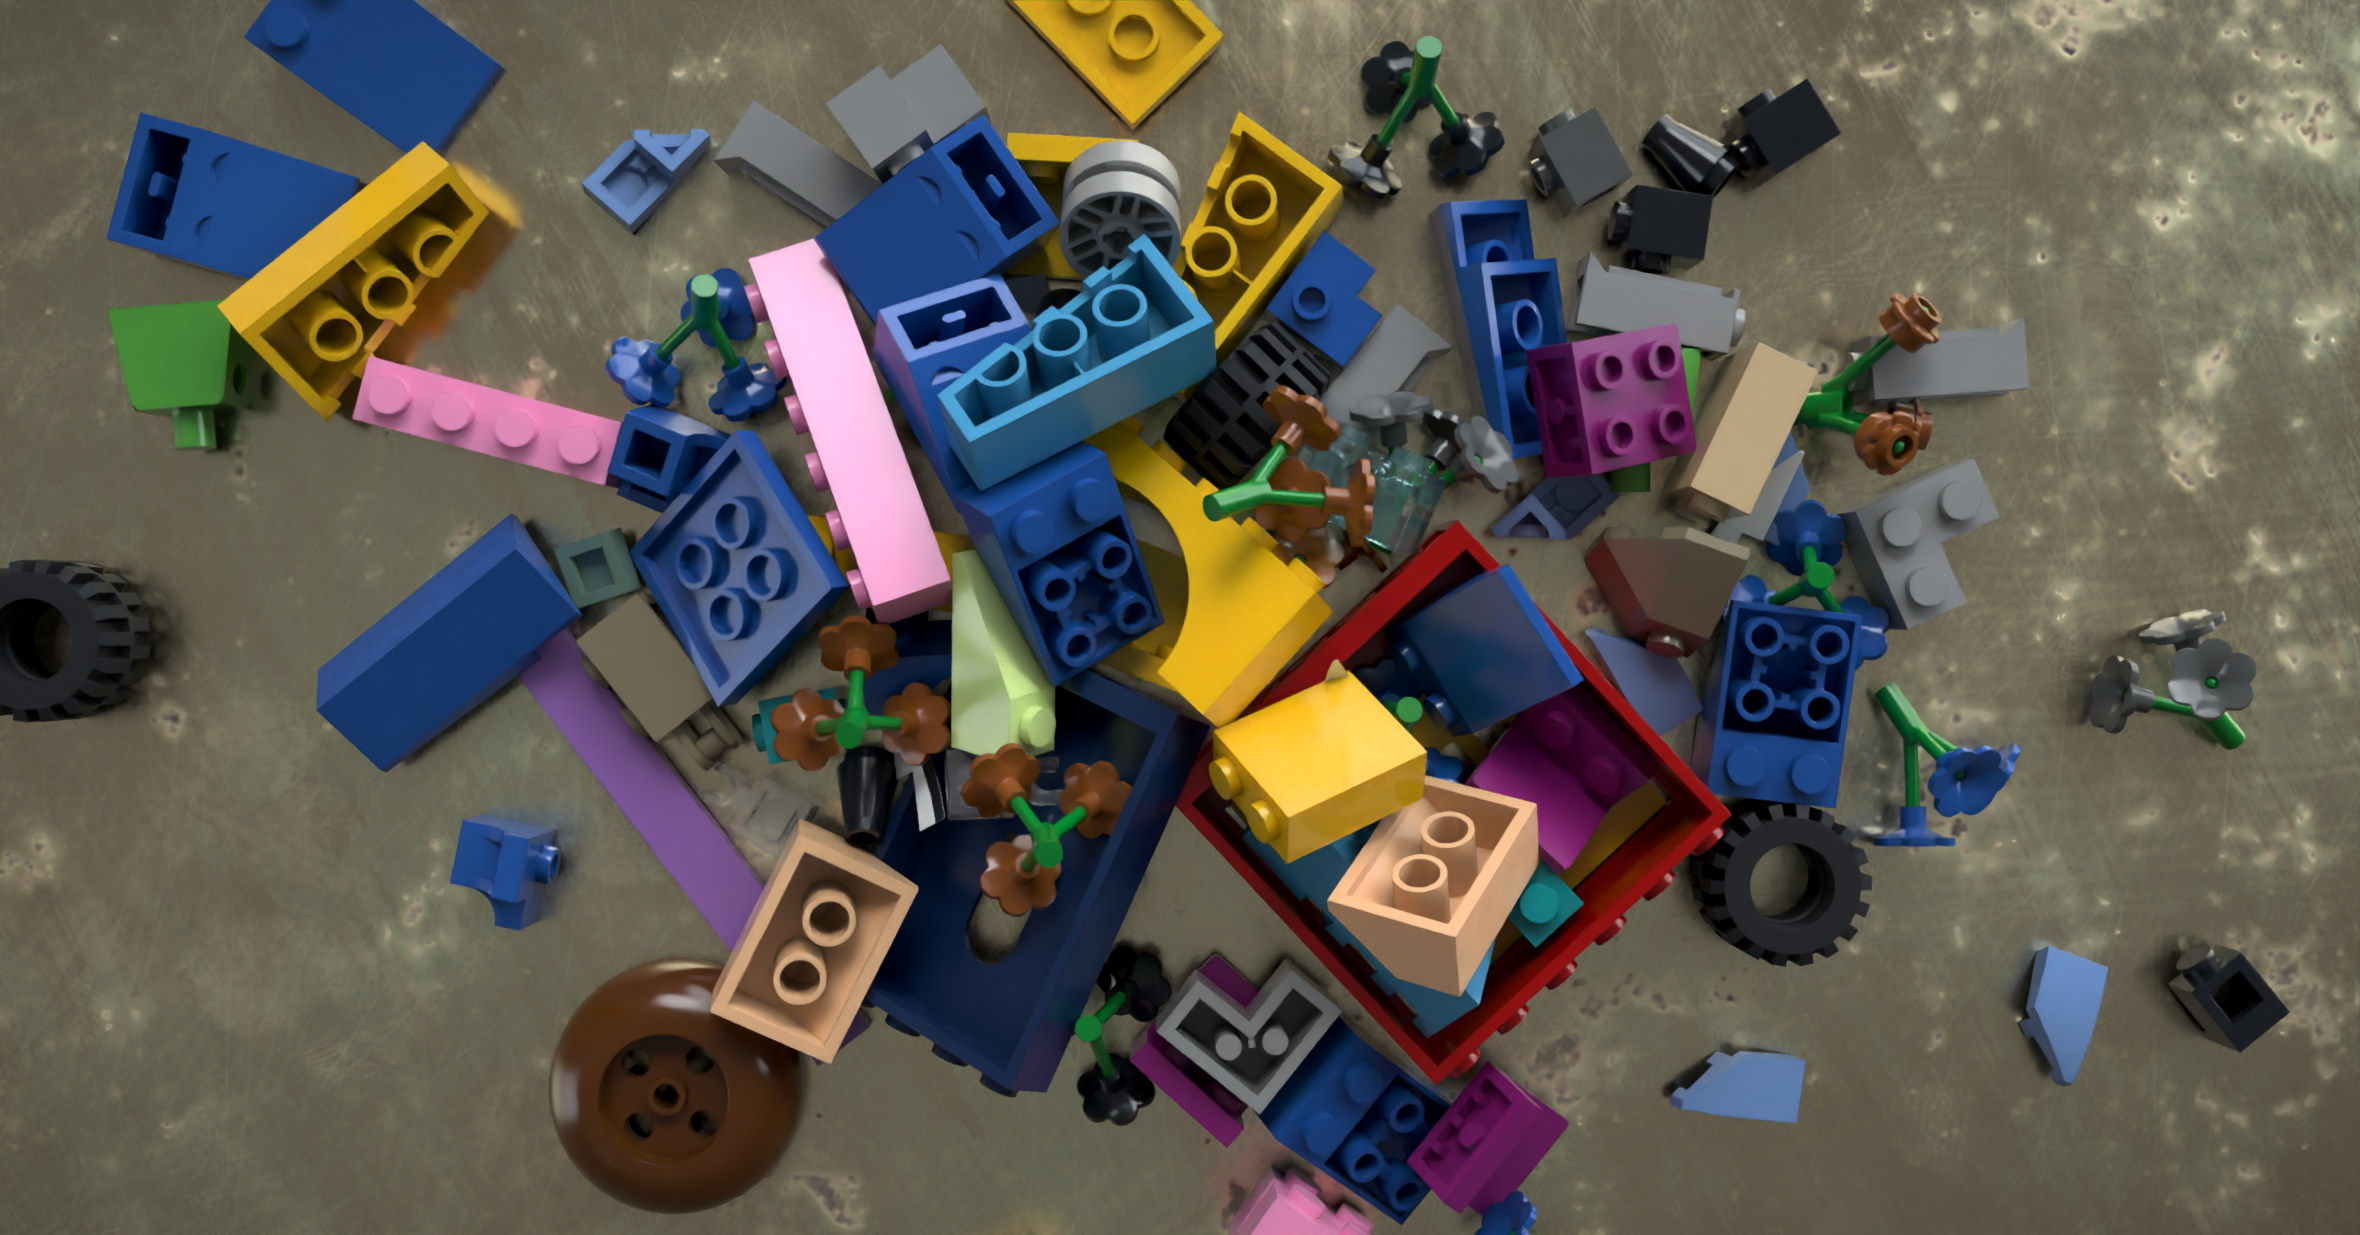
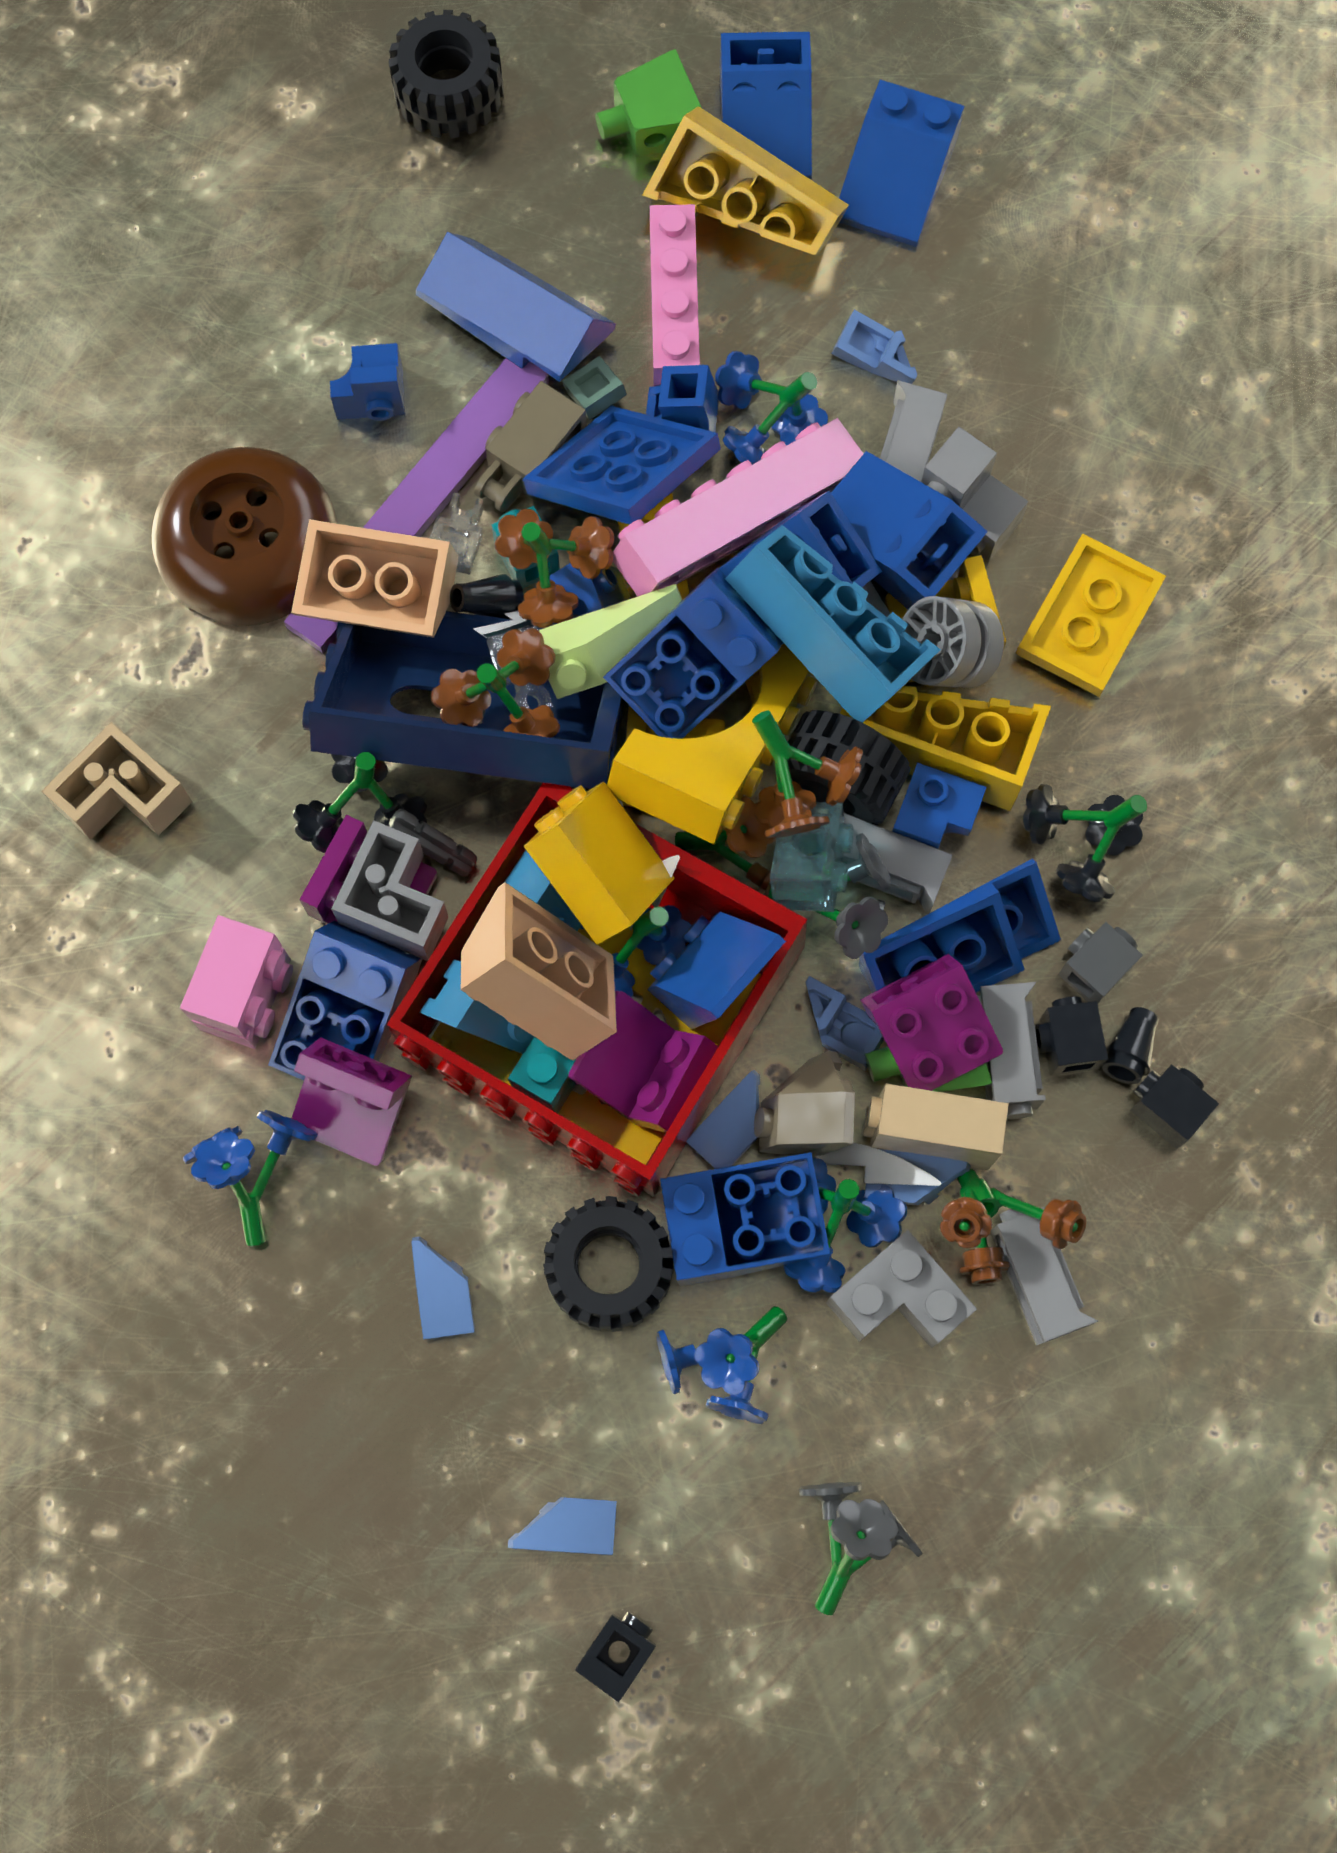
camera: 70 degrees right, 15 degrees down
none -> dark grey axle [388,809,477,876]

